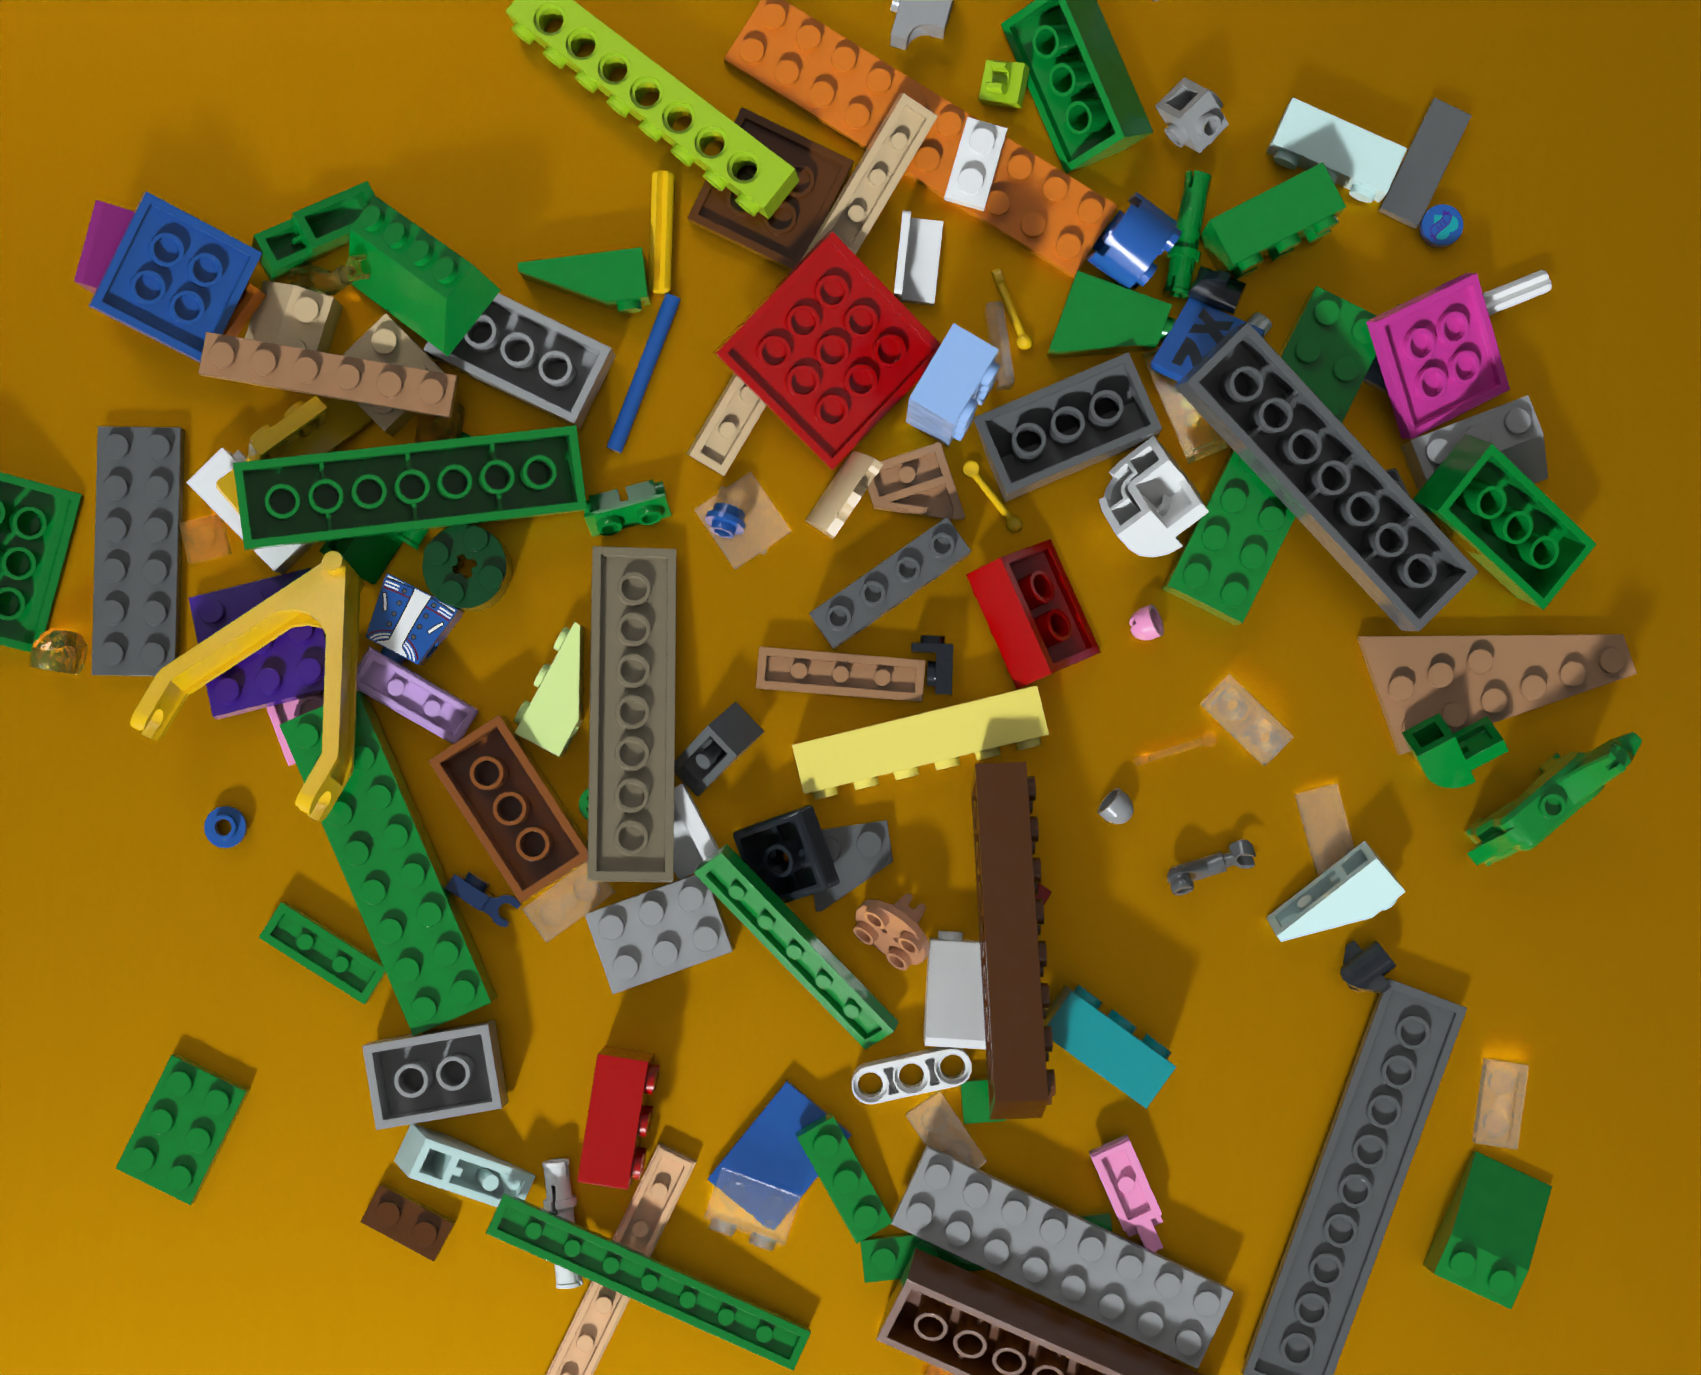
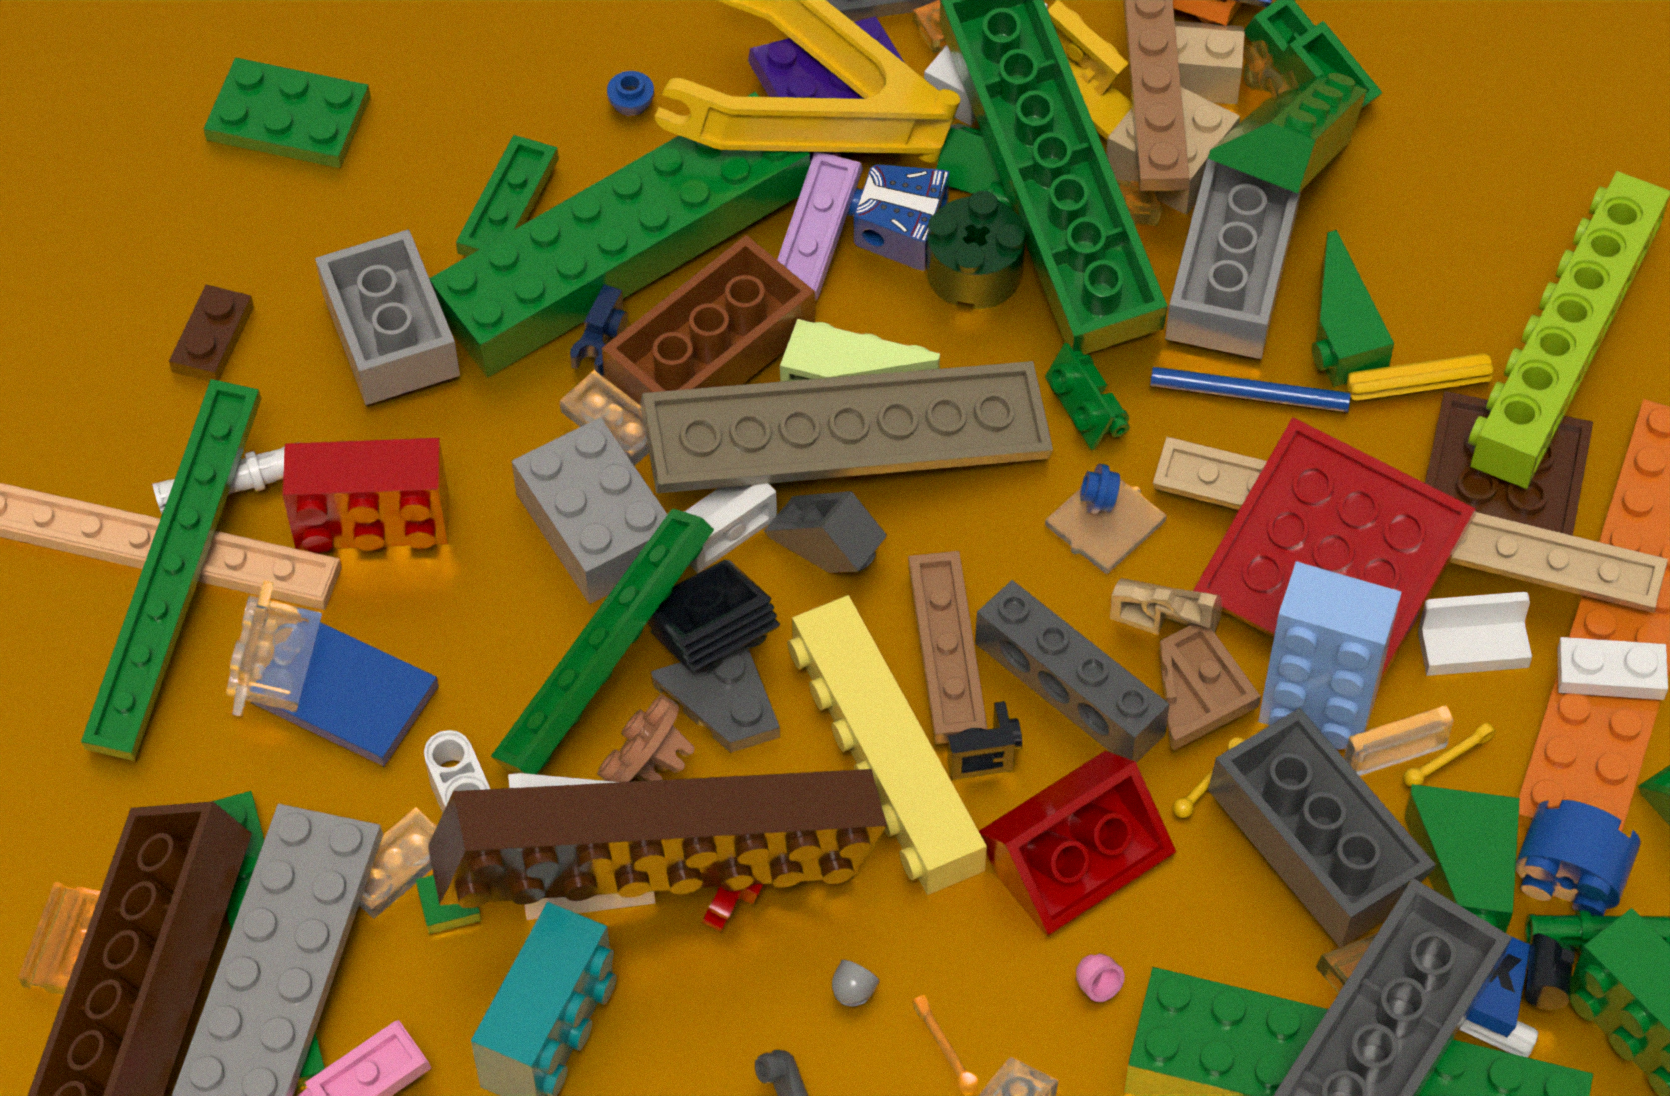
camera: 75 degrees right, 30 degrees down
light aqua slope [394,1124,536,1207] -> none
green plate [795,1113,891,1244] -> none
white brick [1099,435,1209,558] -> none

